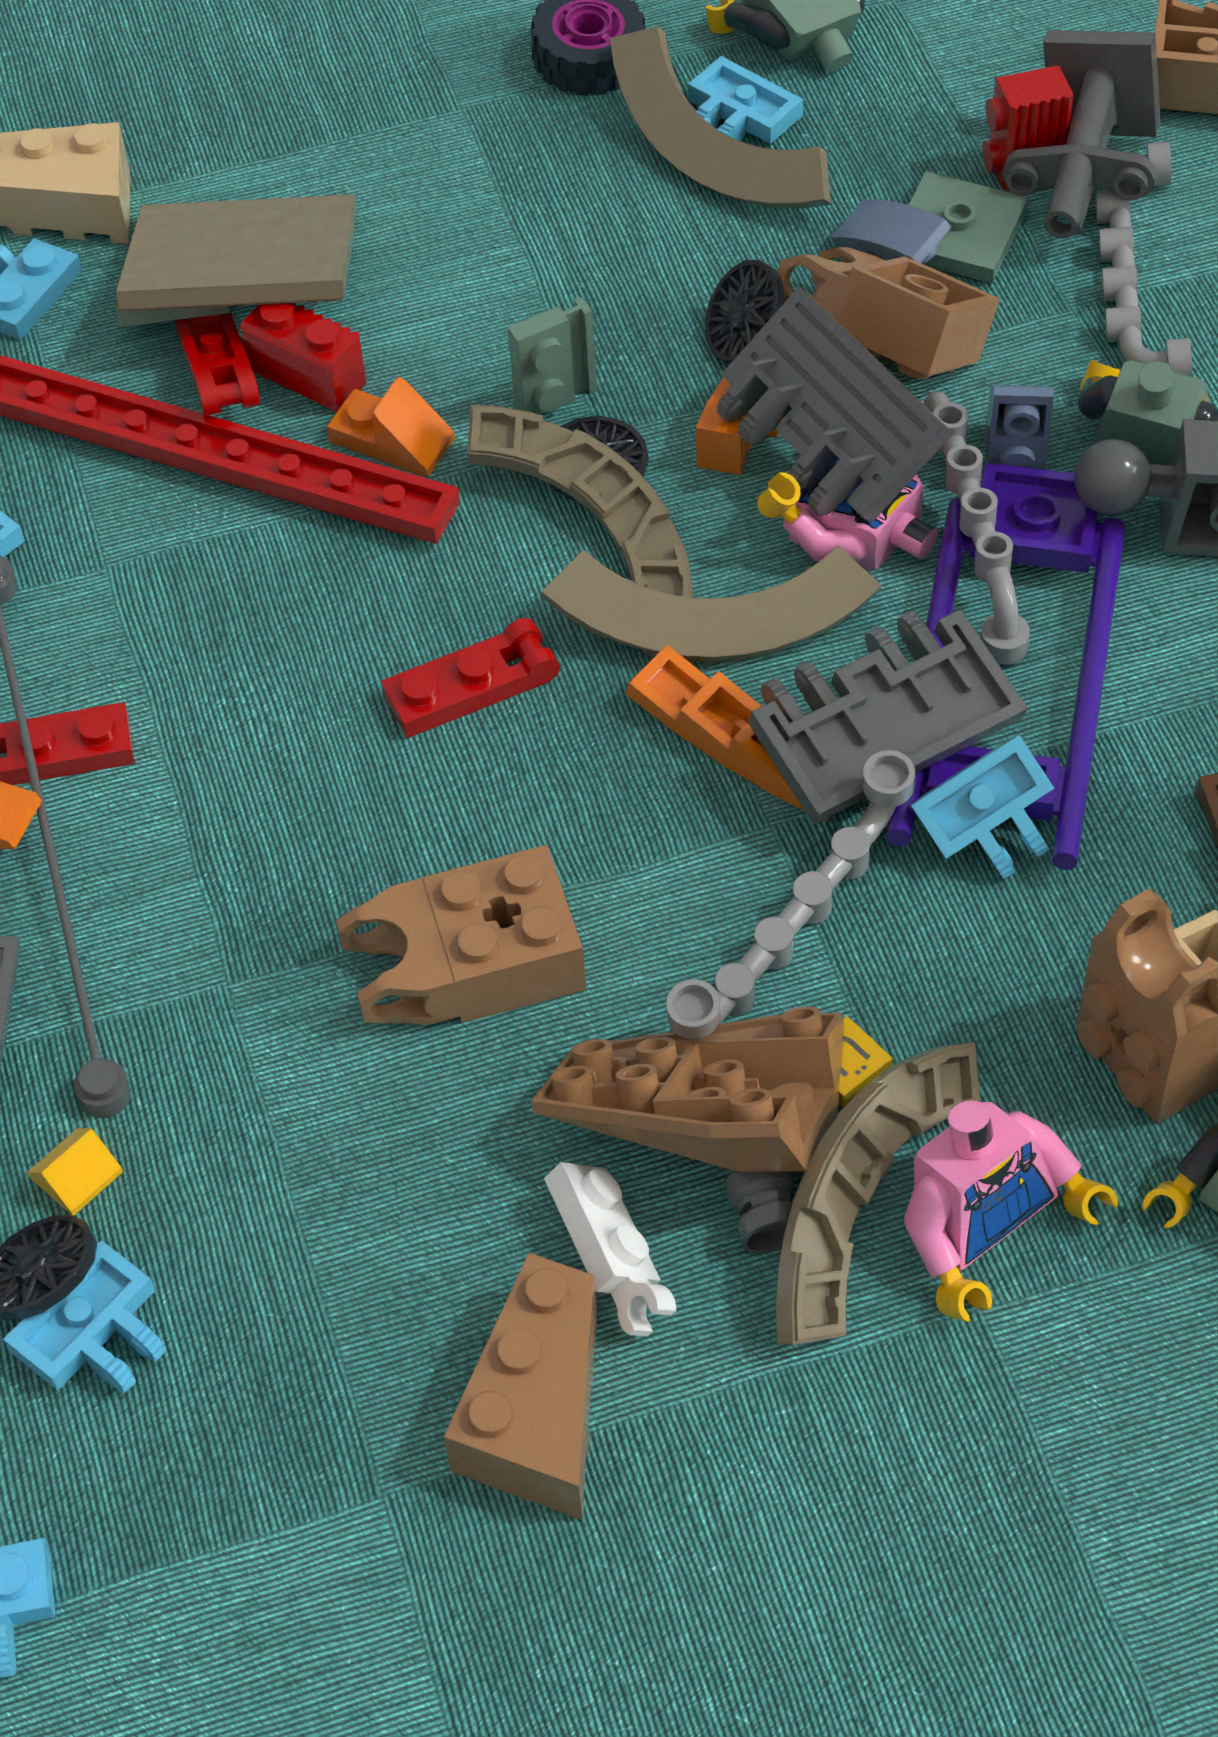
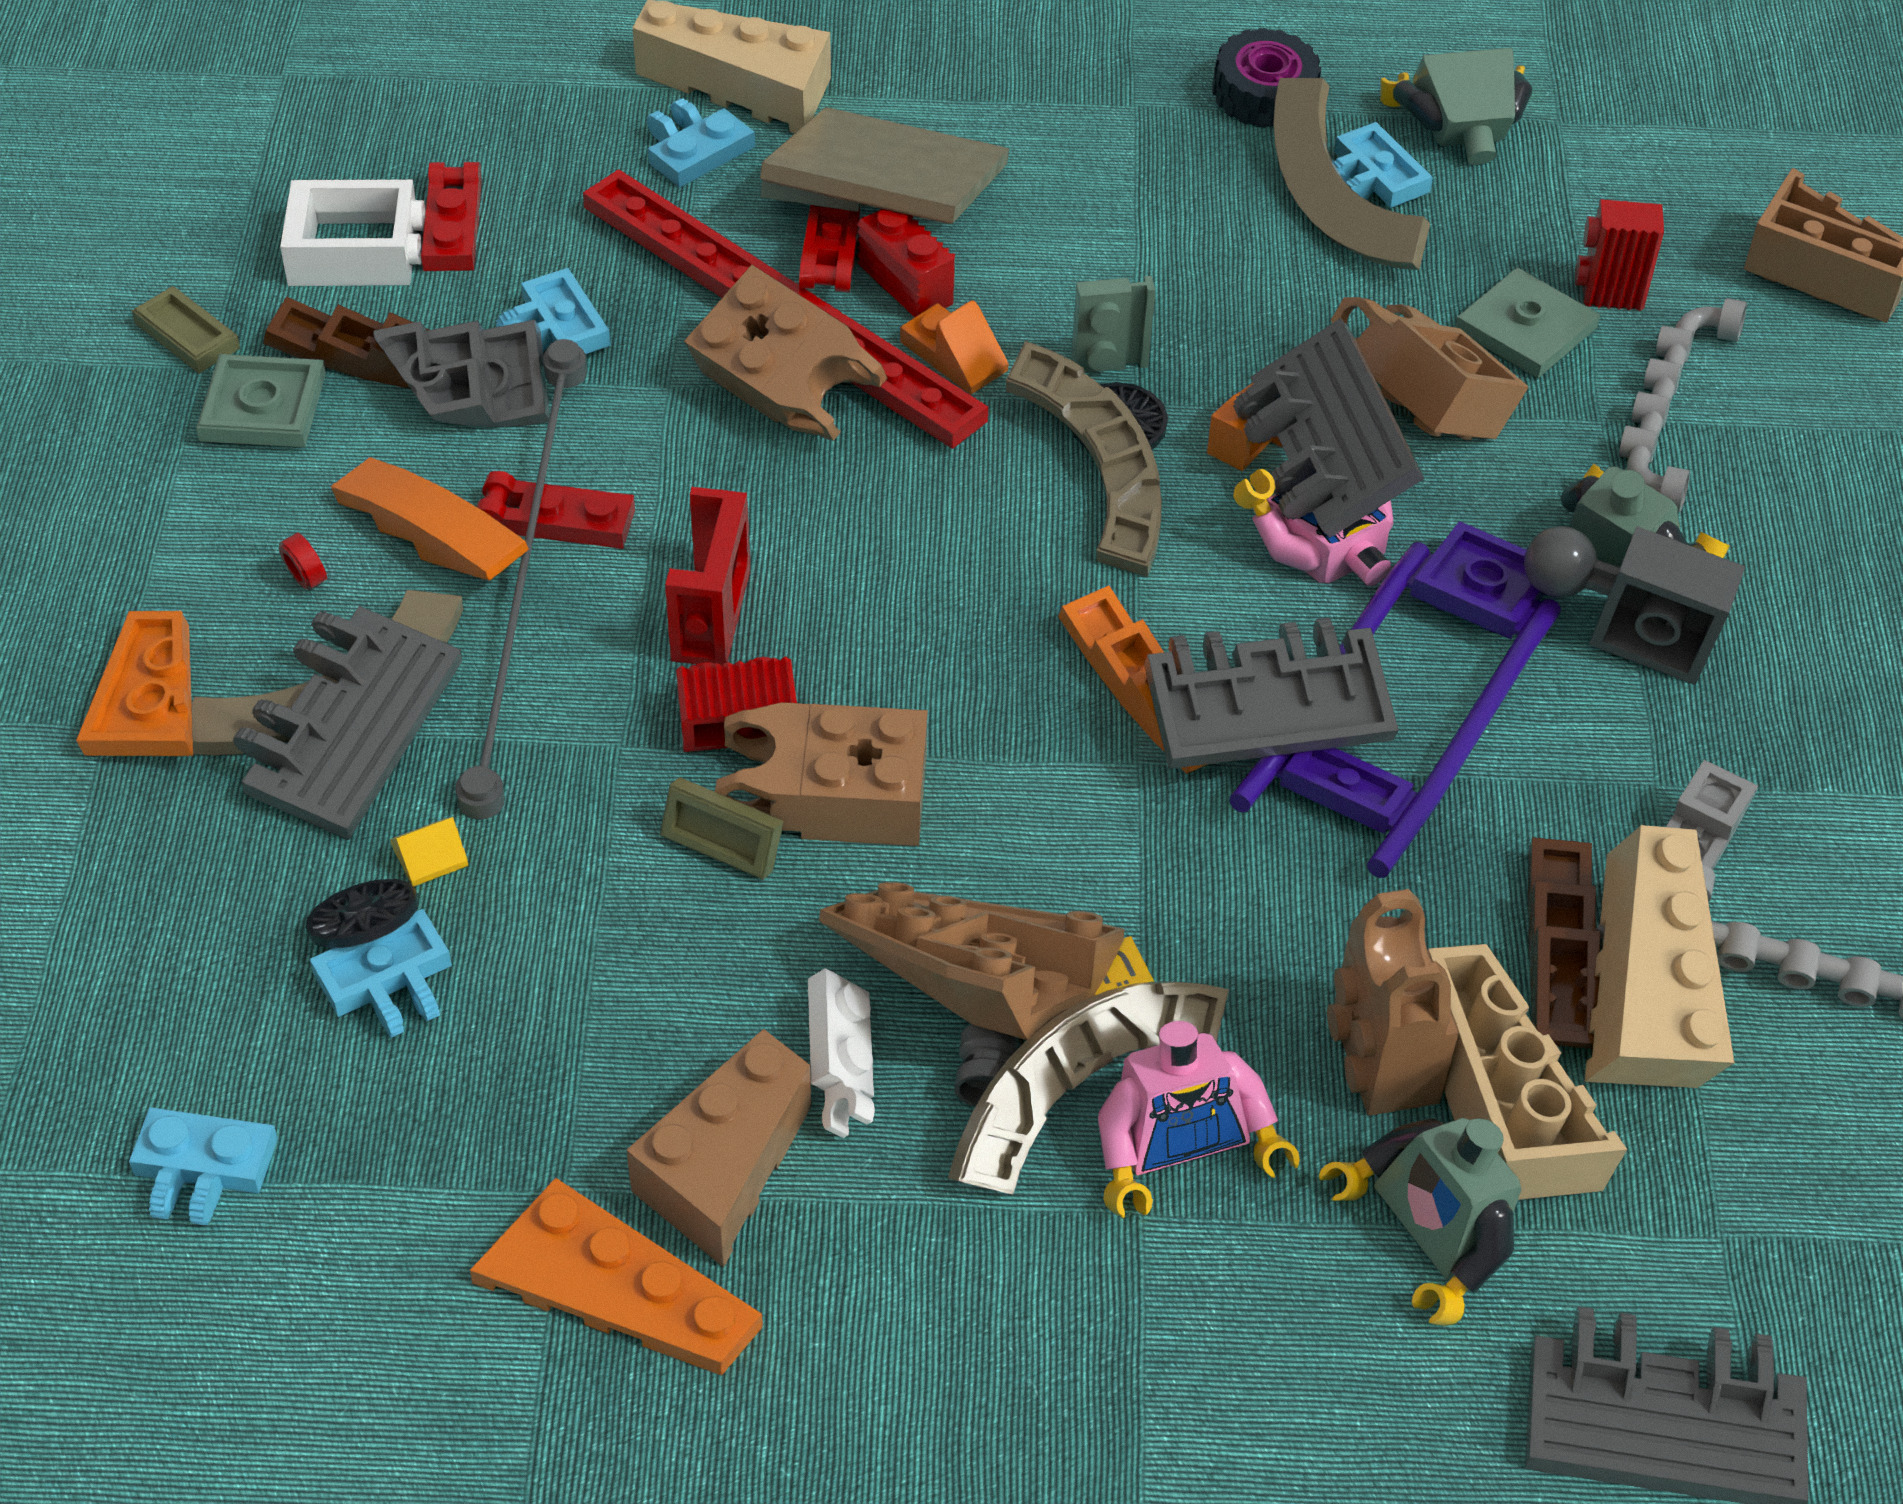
camera: 15 degrees right, 5 degrees down
red plate [381,618,560,739] -> none
dark tan tile [542,545,882,662] -> none
light grey bar [666,750,915,1039] -> none
black wheel [705,260,784,363] -> none
sand blue slope [830,199,951,264] -> none
medium azure hinge [910,734,1054,879] -> none
light grey bar [920,391,1030,665] -> none
sand blue slope [986,384,1054,470] -> none
dark grey piece [1003,30,1161,238] -> none
none -> orange wing [470,1178,763,1376]
none -> olive tile [660,777,784,880]
none -> red window [665,486,751,665]
none -> red brick [676,656,797,752]
none -> medium nougat brick [684,265,887,441]

